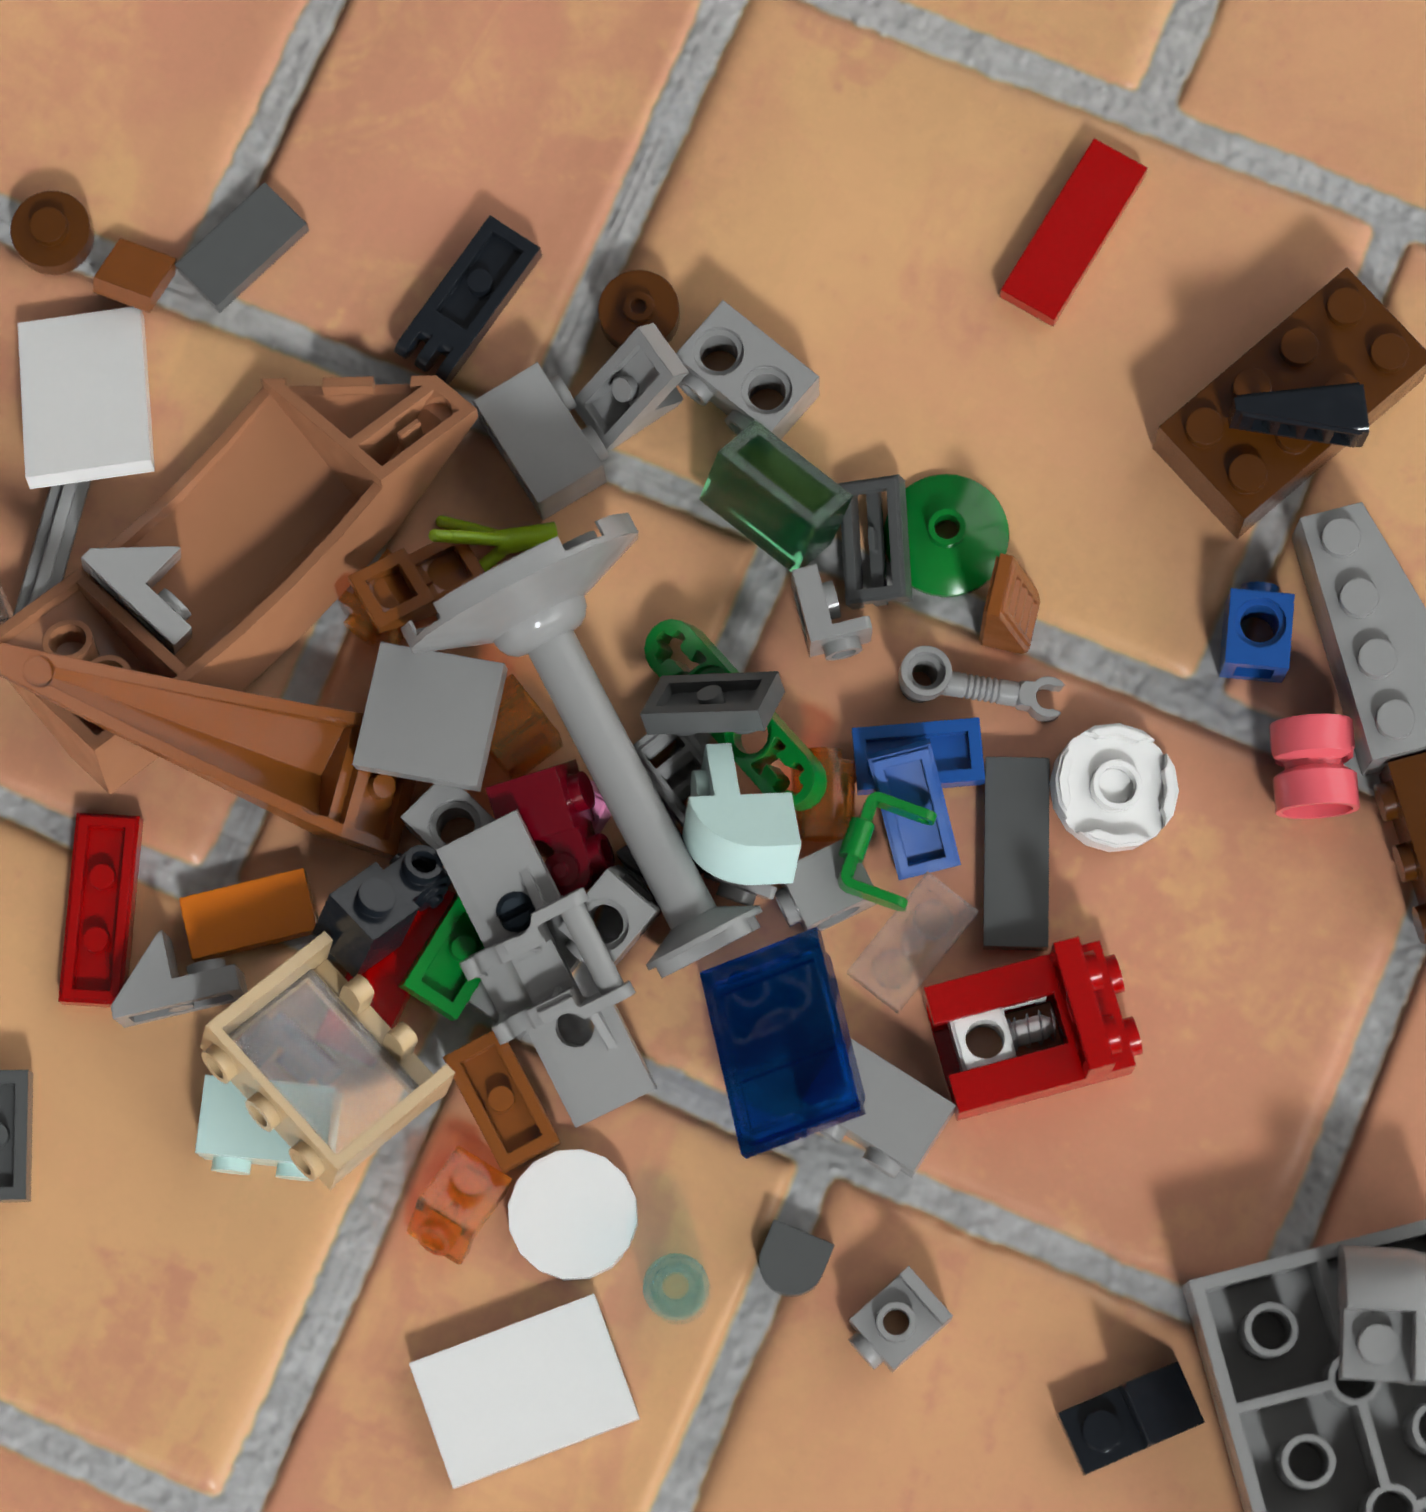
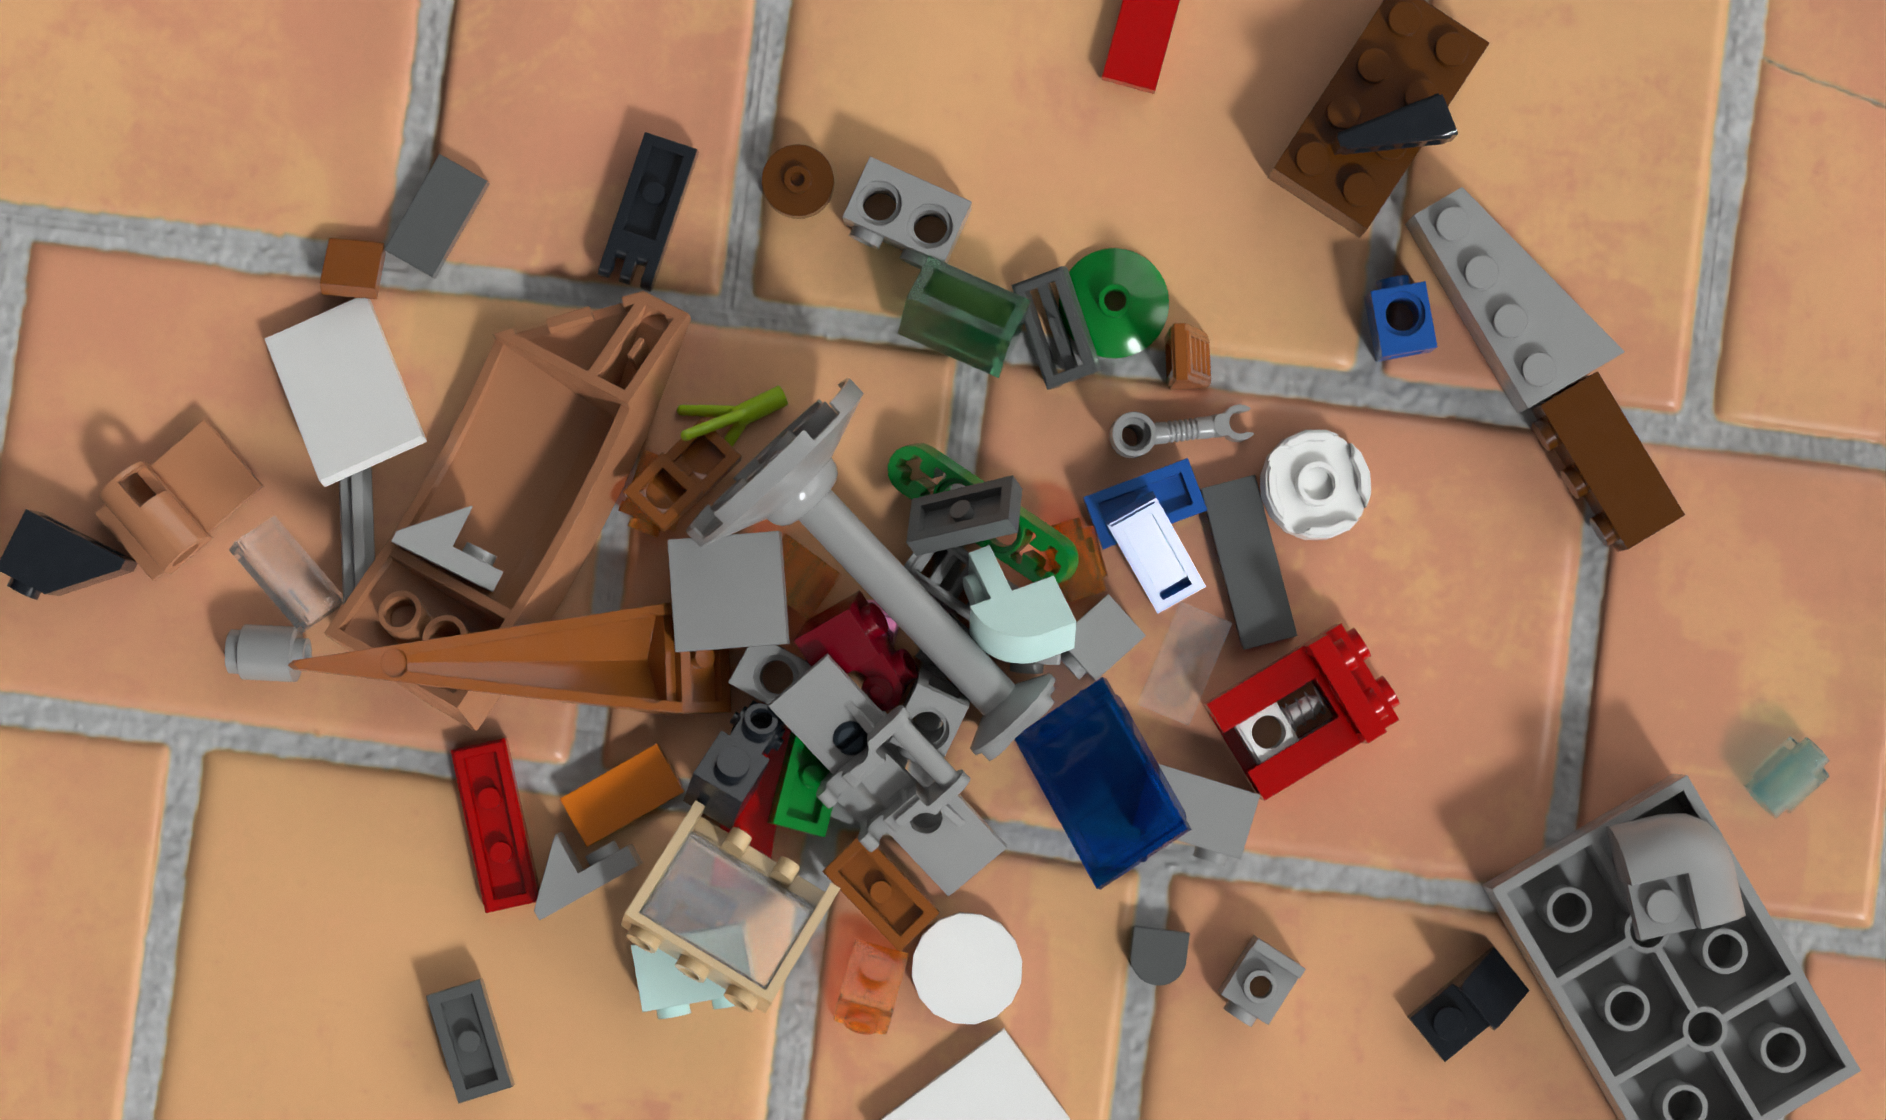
camera: 15 degrees left, 10 degrees up
reddish brown wheel [10,191,95,275] -> none
light grey brick [473,362,609,520] -> none
light grey slope [574,323,689,451] -> none
clear light blue brick [643,1253,711,1325] -> none
light grey bracket [791,564,873,661] -> none
green piece [838,792,937,912] -> none
coral wheel [1269,714,1360,819] -> none

